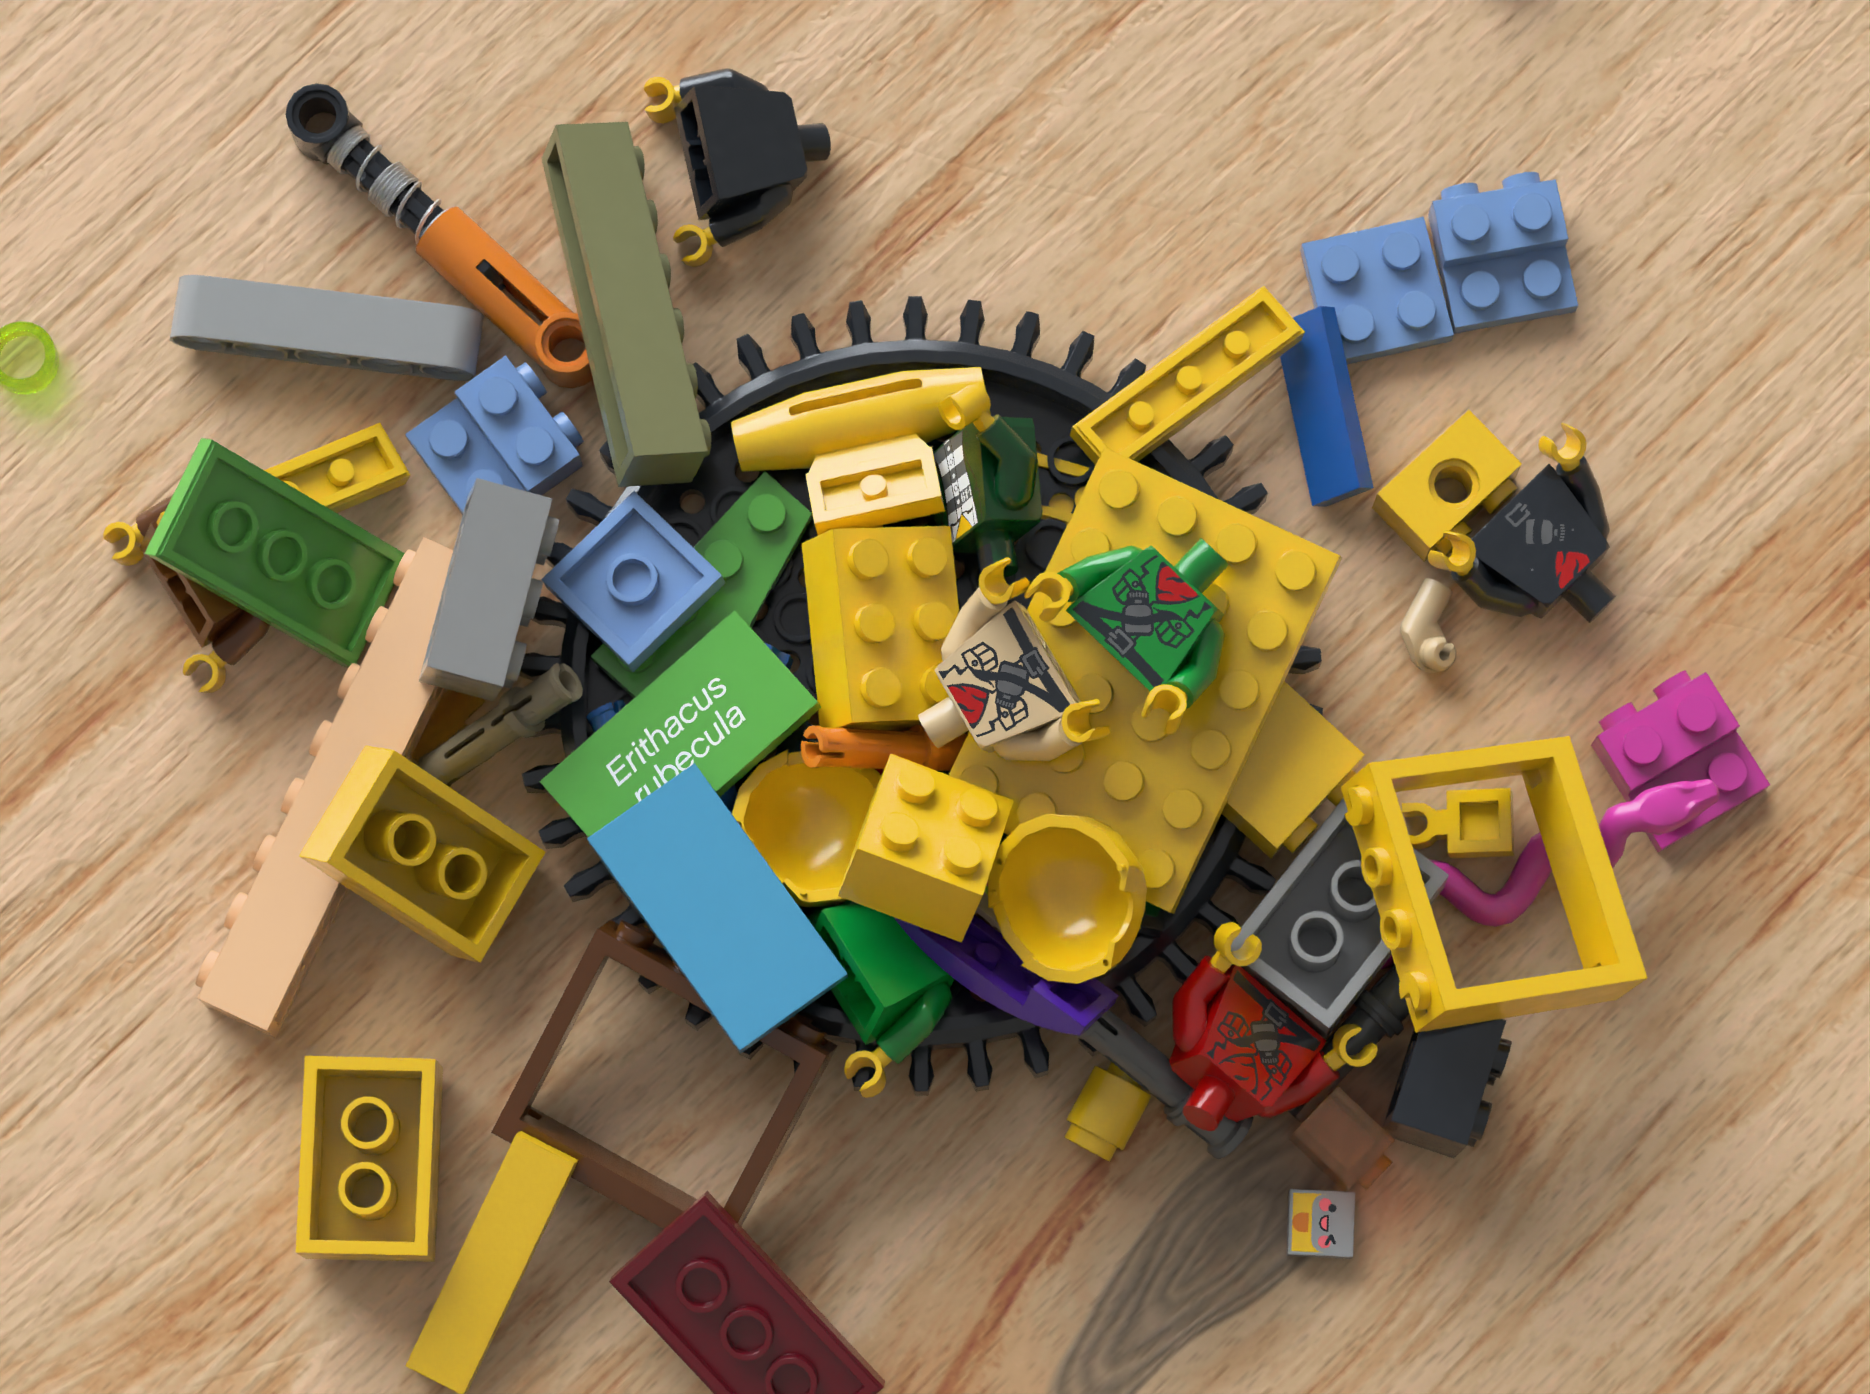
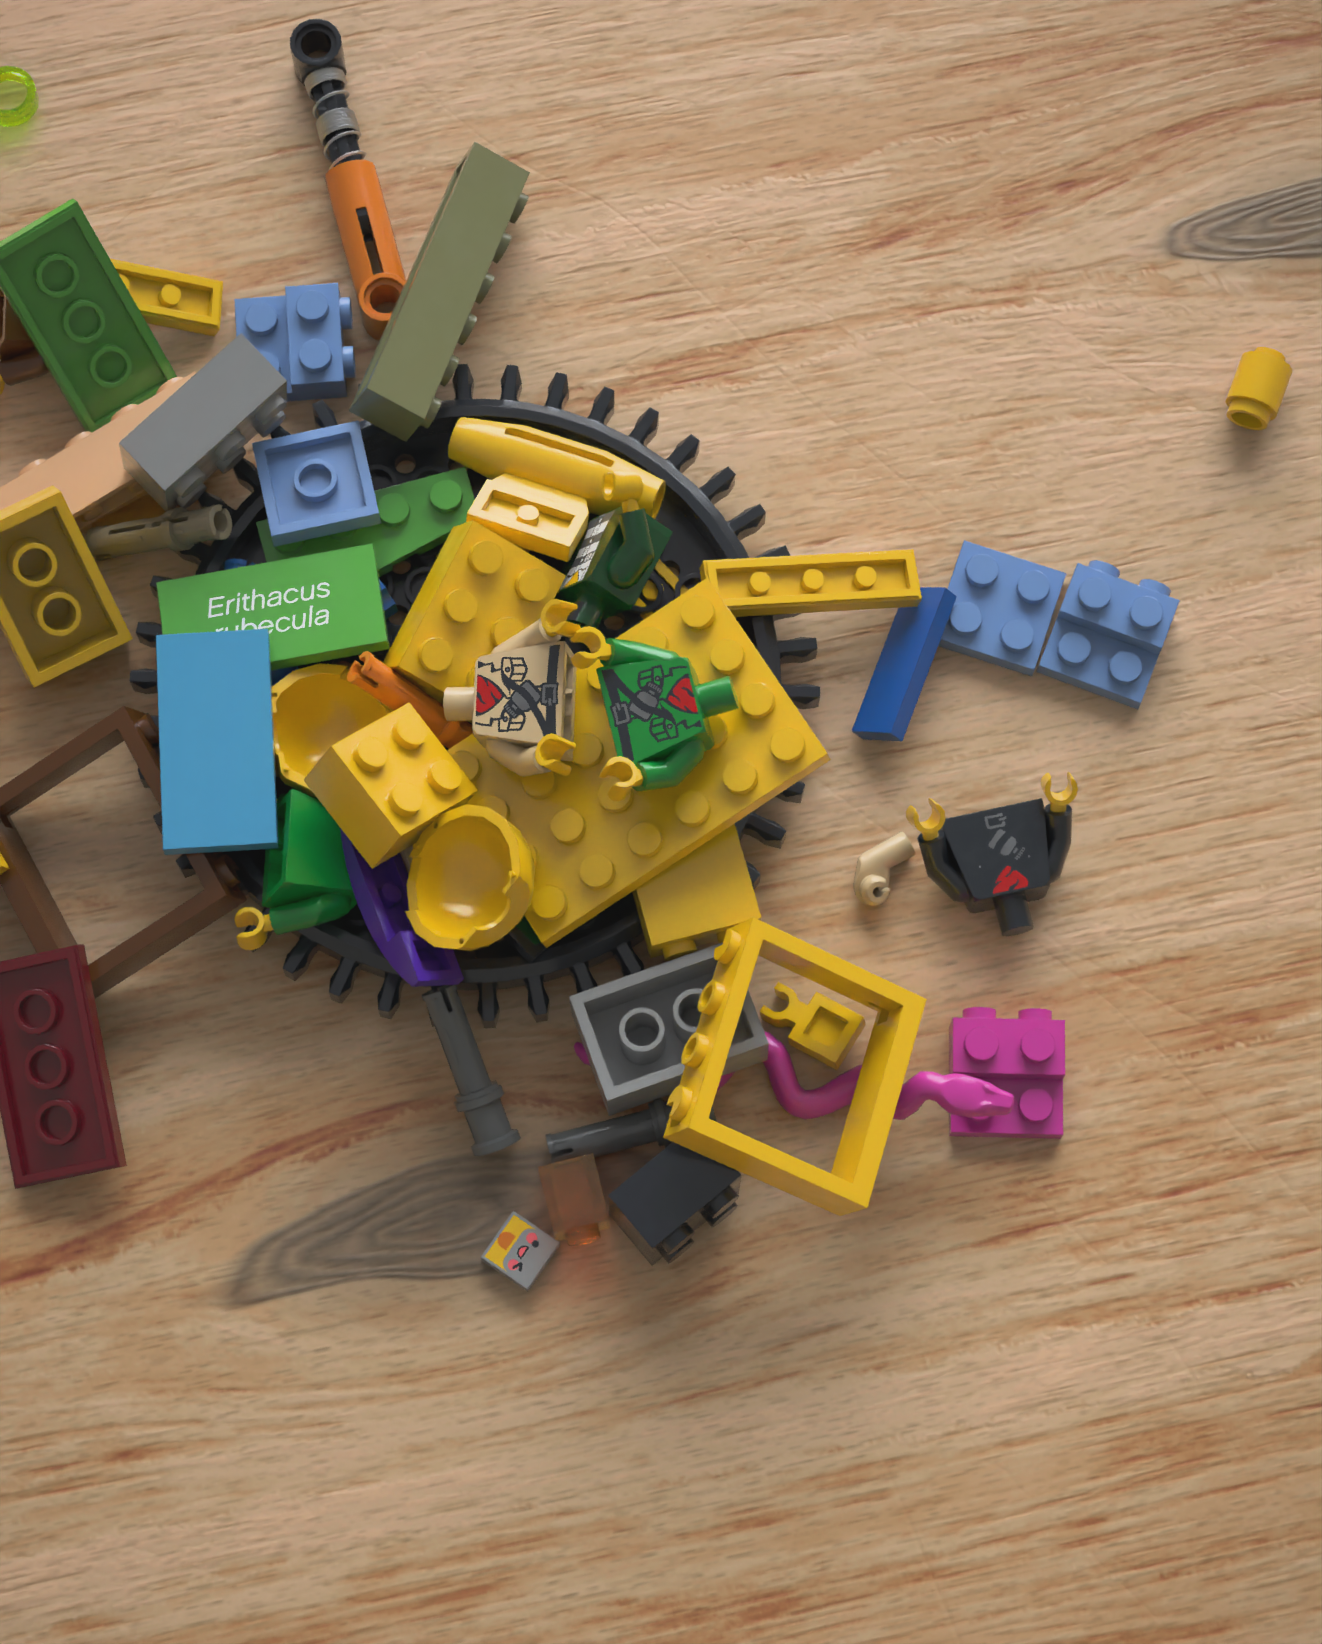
camera: 30 degrees right, 5 degrees down
light grey beam [170,275,484,381] -> none
black torso [644,68,831,267] -> none
yellow brick [1064,1062,1152,1162] -> none
red torso [1169,922,1377,1131] -> none
yellow brick [1372,410,1522,562] -> none

